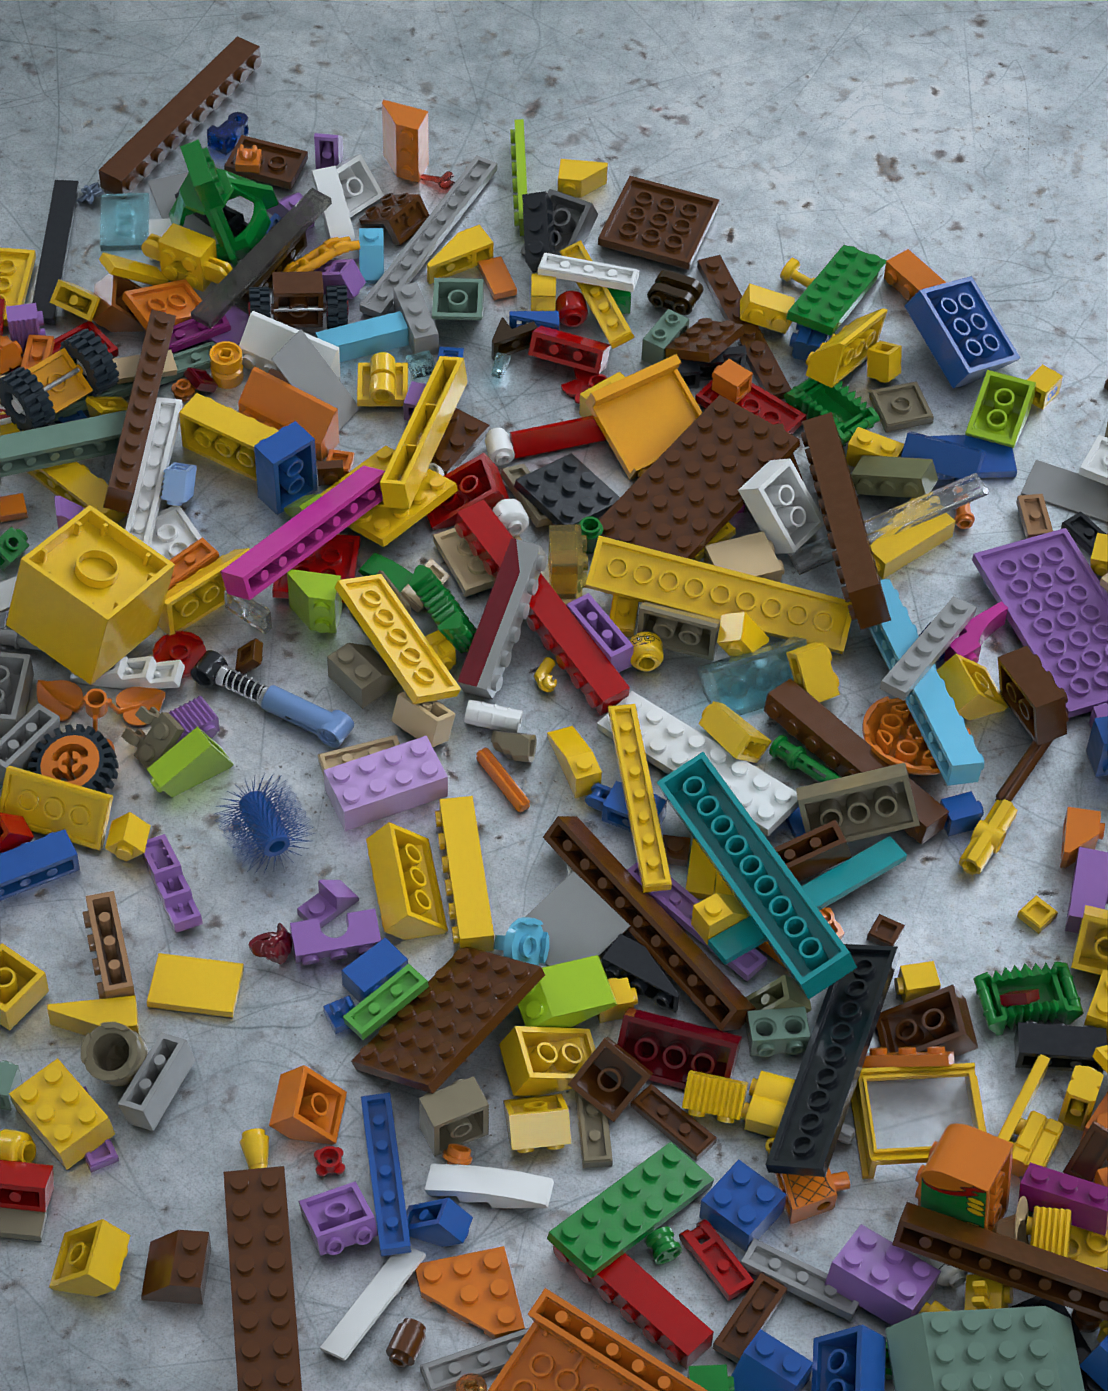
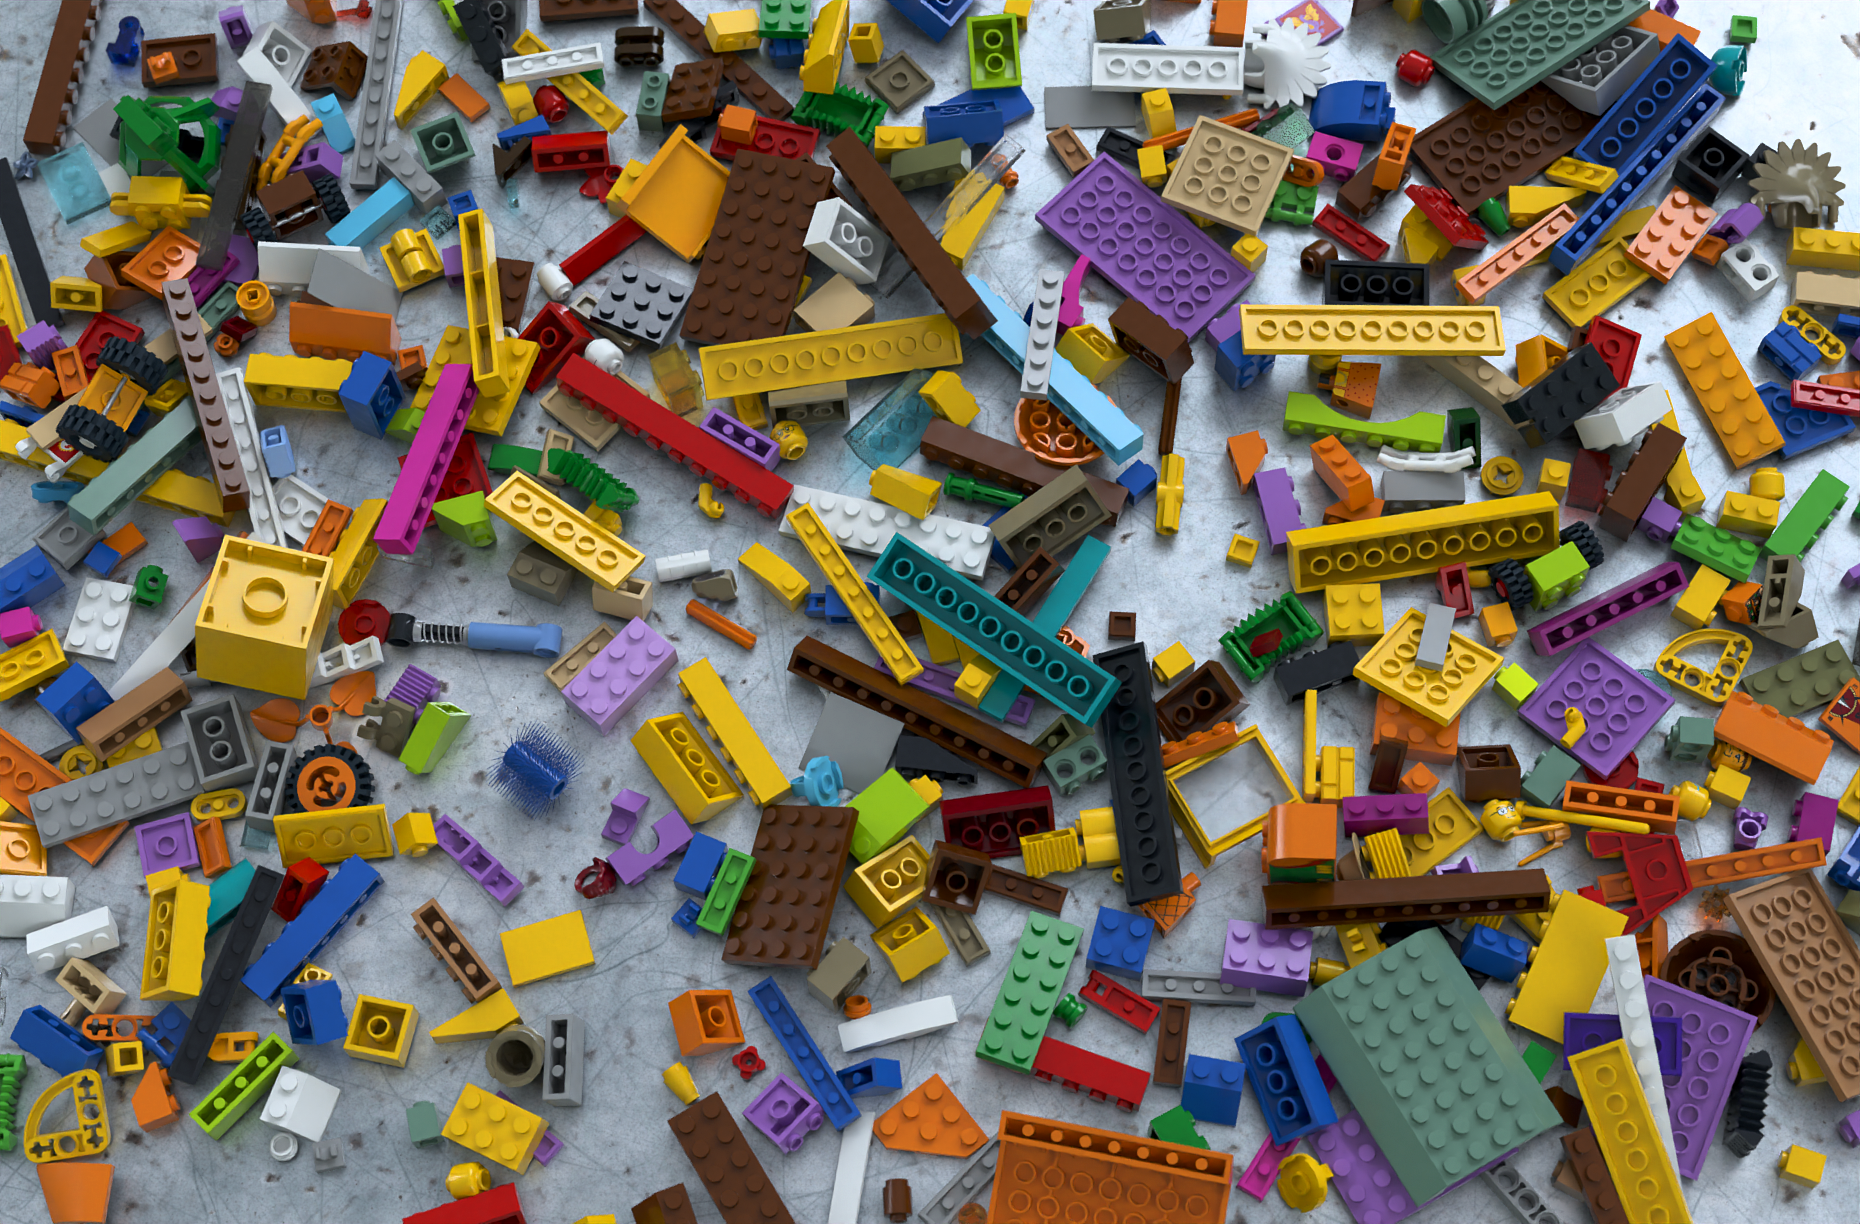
camera: 20 degrees left, 15 degrees up
reddish brown plate [235,638,263,675] -> none
brick [457,538,547,700] -> none
green cone [577,517,603,554] -> none
yellow slope [717,612,769,656] -> none
yellow brick [1058,1065,1104,1131] -> none

